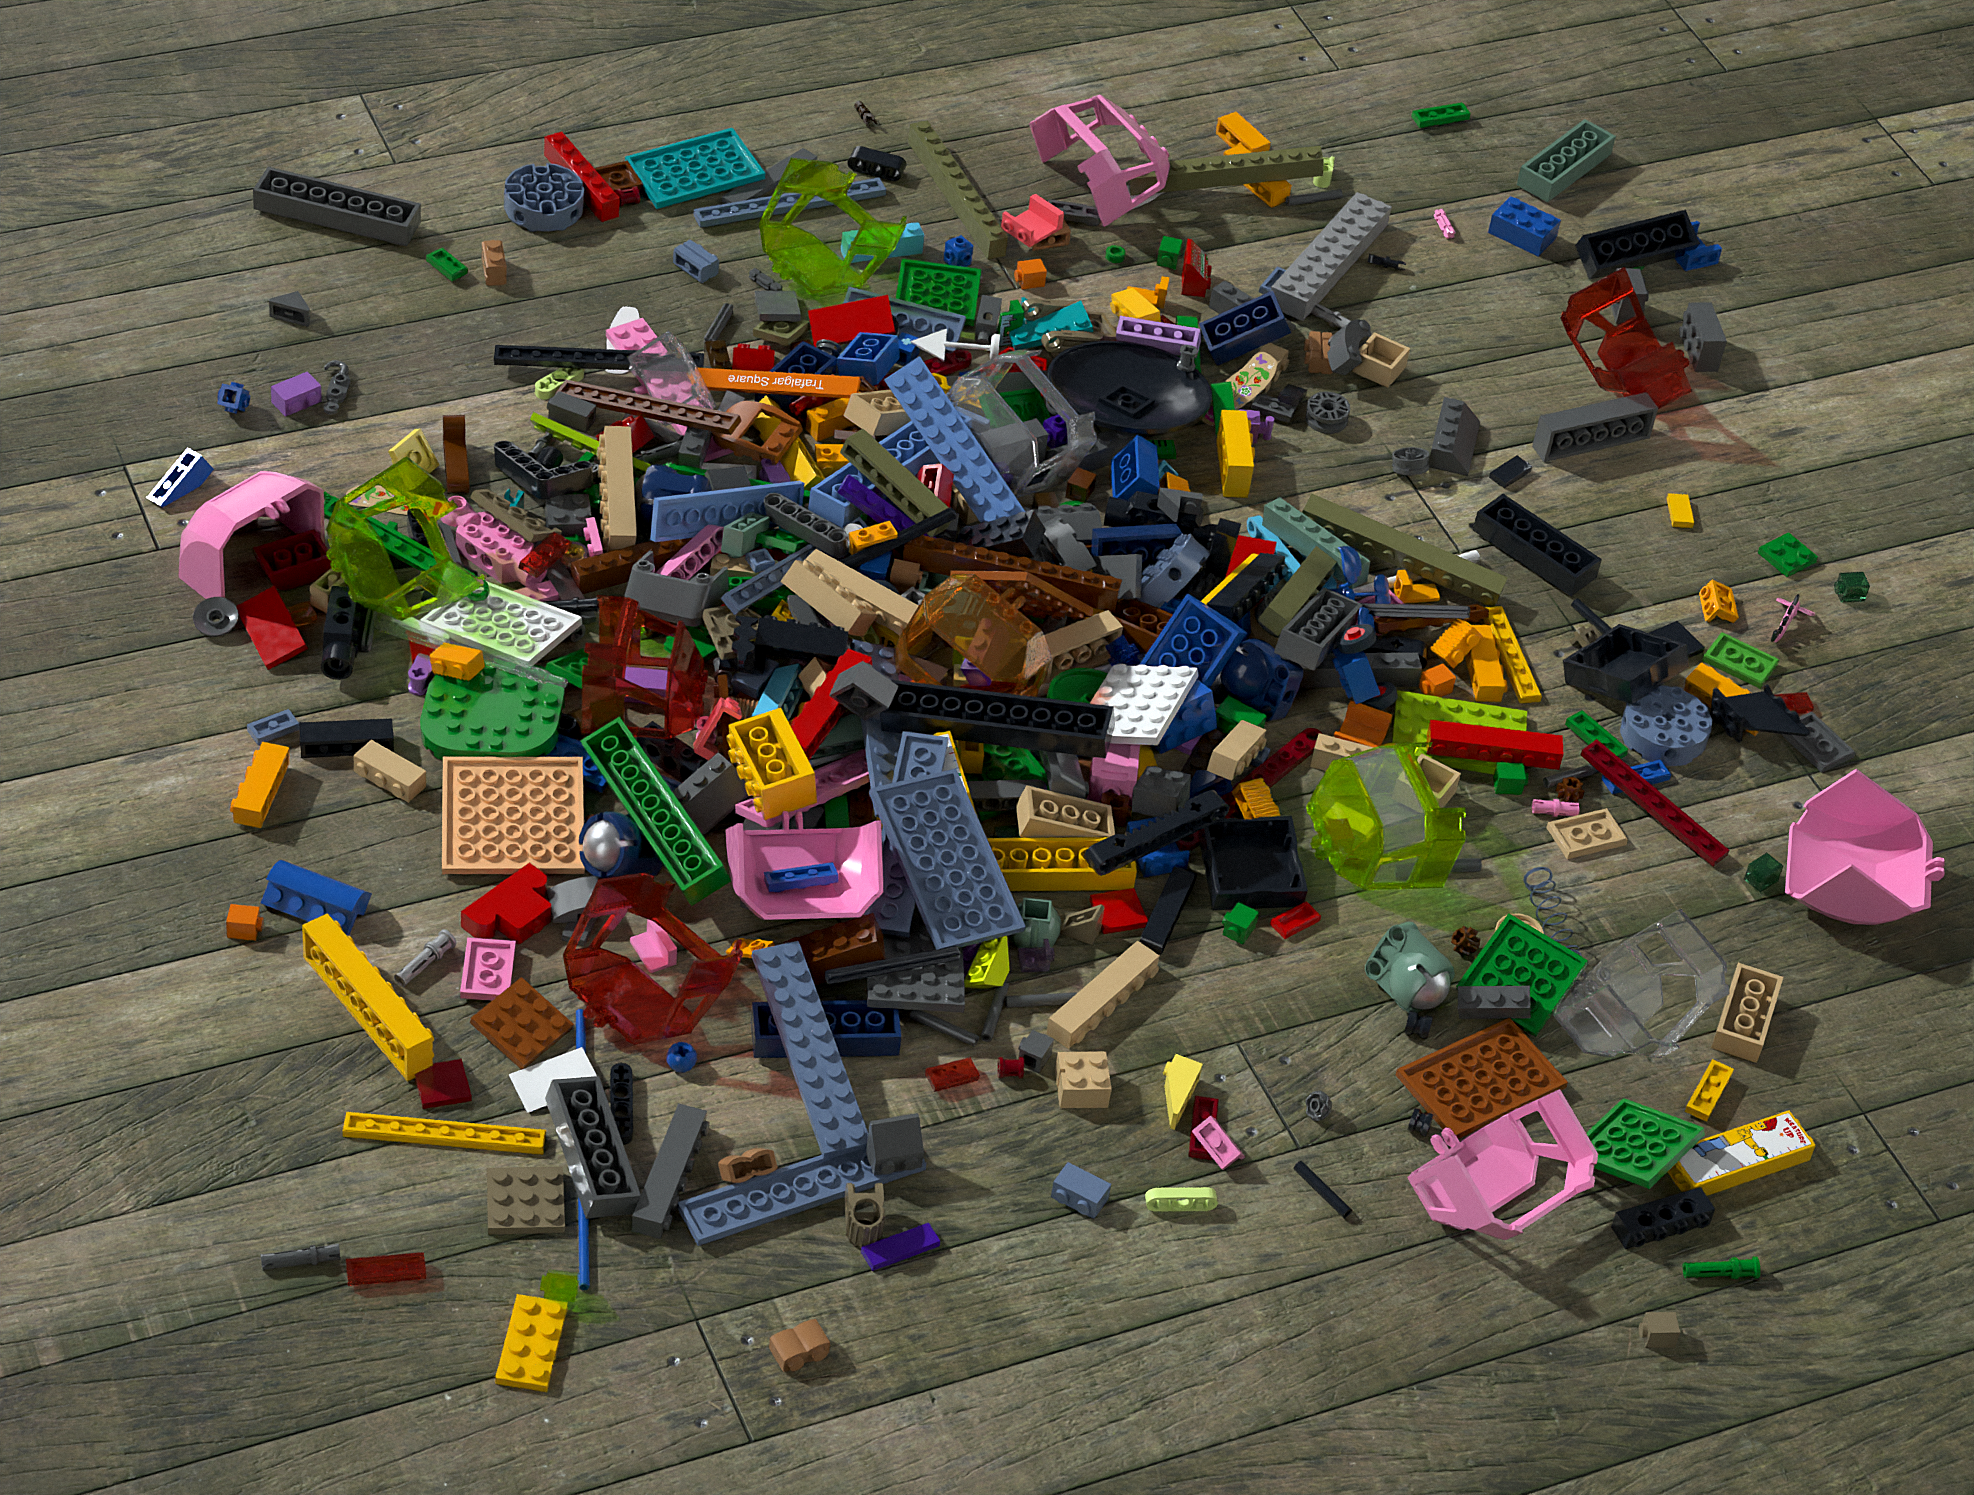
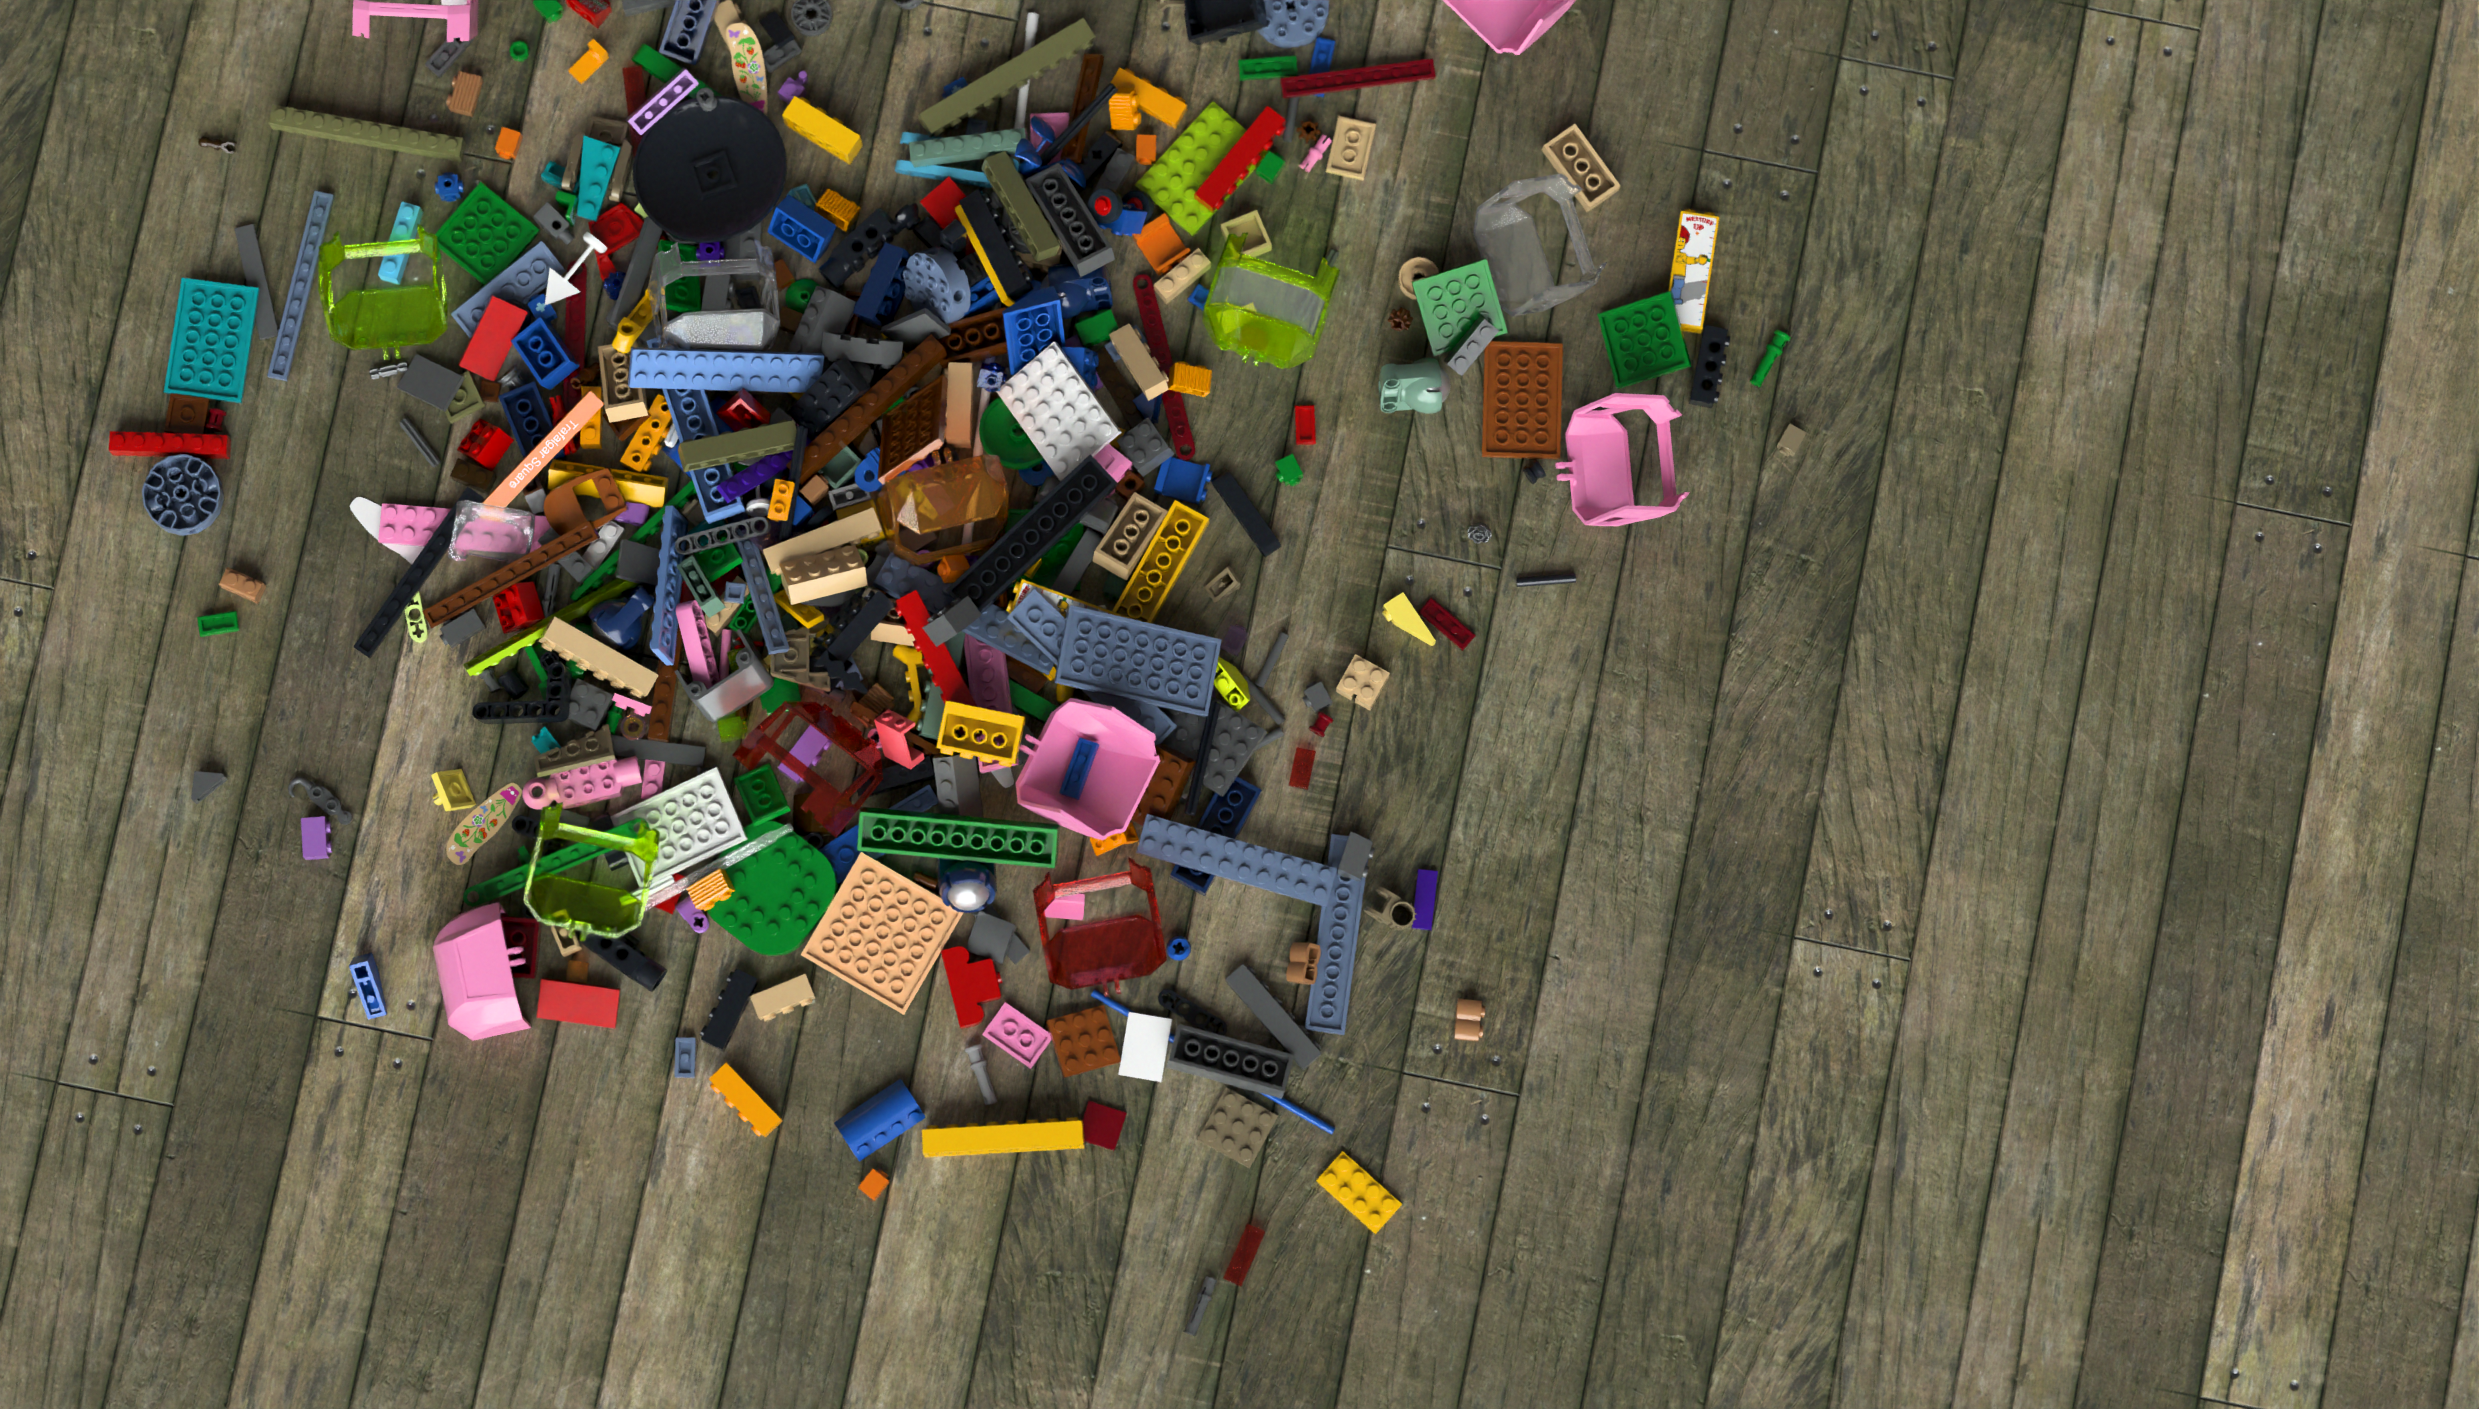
camera: 50 degrees left, 35 degrees up
dark grey dish [193,597,238,637] -> none
blue brick [217,382,251,414] -> none
dark grey brick [253,167,421,246] -> none
yellow tile [343,1112,546,1155] -> none
reddish brown beam [443,415,469,494] -> none
clear red plate [518,532,572,578] -> none
clear neon green brick [540,1269,580,1302] -> none
black pin [541,597,600,615] -> none
sand blue brick [673,240,719,283] -> none
medium azure brick [752,664,804,721] -> none
black beam [847,146,907,181] -> none
coral panel [1001,194,1064,247] -> none
sand green piece [1009,898,1061,953] -> none
tan brick [1046,941,1159,1049] -> none
sand blue brick [1051,1162,1111,1219] -> none
black gear [1084,790,1230,876] -> none
red tile [1089,888,1148,934] -> none
yellow brick [1110,288,1161,322] -> none
yellowish green beam [1145,1187,1218,1211] -> none
dark grey slope [1157,487,1203,523] -> none
bright pink panel [1192,1116,1245,1170] -> none
black tile [1198,816,1308,910] -> none
green beam [1211,382,1235,436] -> none
light orange bracket [1393,570,1440,603] -> none
black wheel [1404,1011,1433,1039] -> none
yellow tile [1483,606,1542,704] -> none
sand blue piece [1523,867,1582,956] -> none
yellow plate [1685,1059,1734,1122] -> none
clear green brick [1744,852,1783,893] -> none

